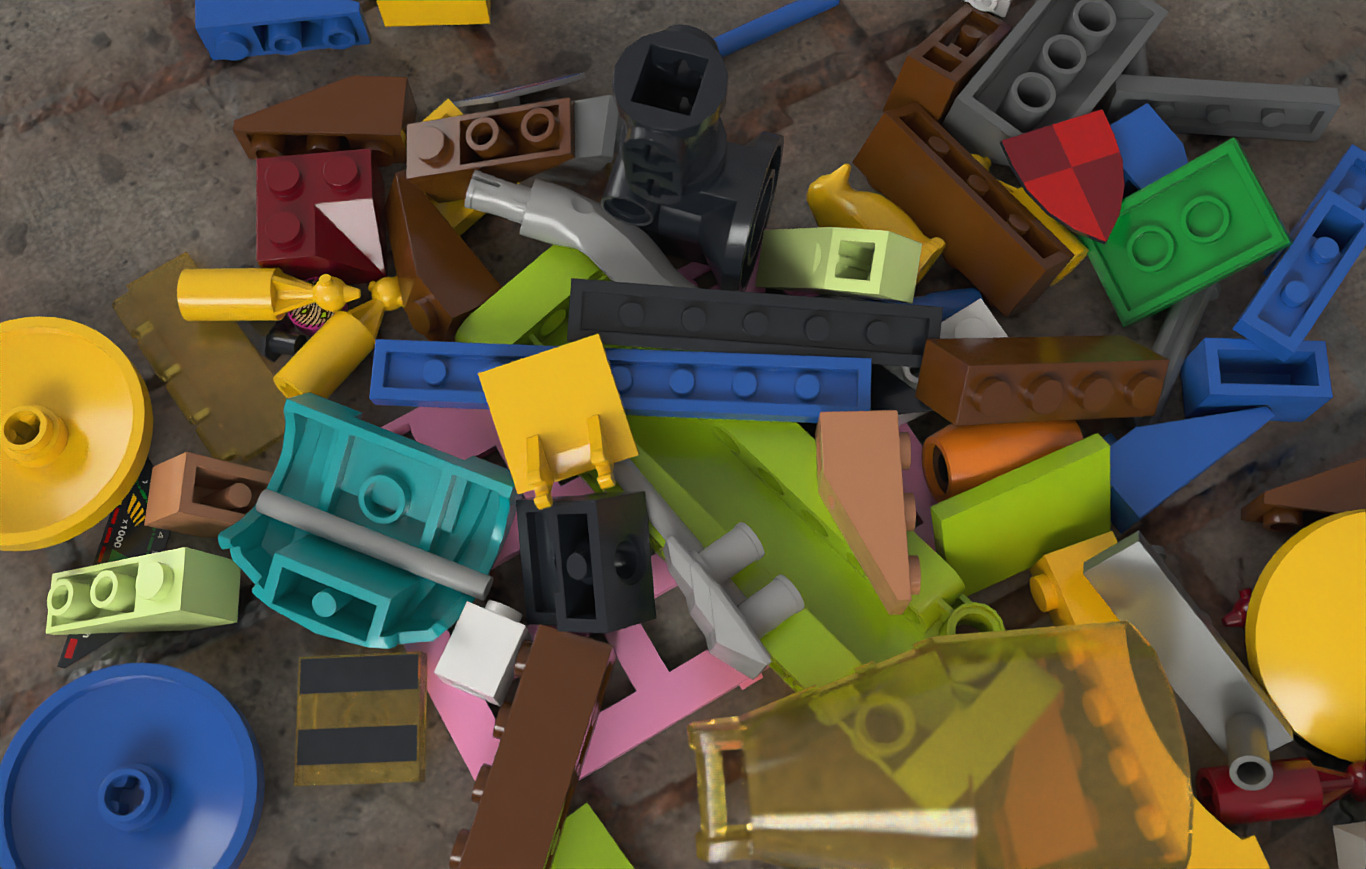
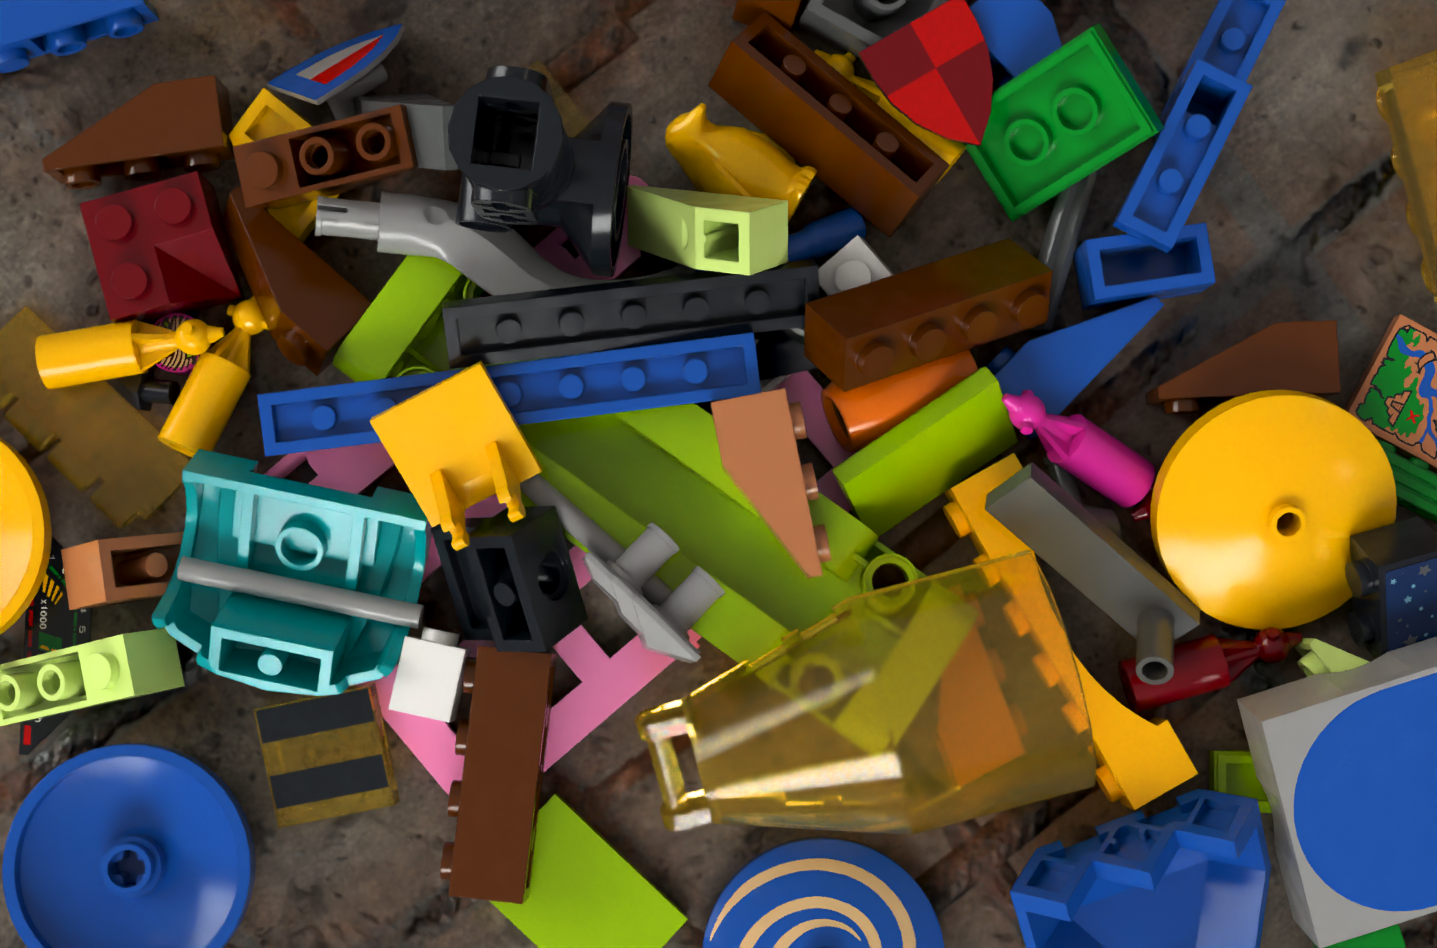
camera: 15 degrees left, 15 degrees up
none -> dark pink wheel [1002,390,1155,508]

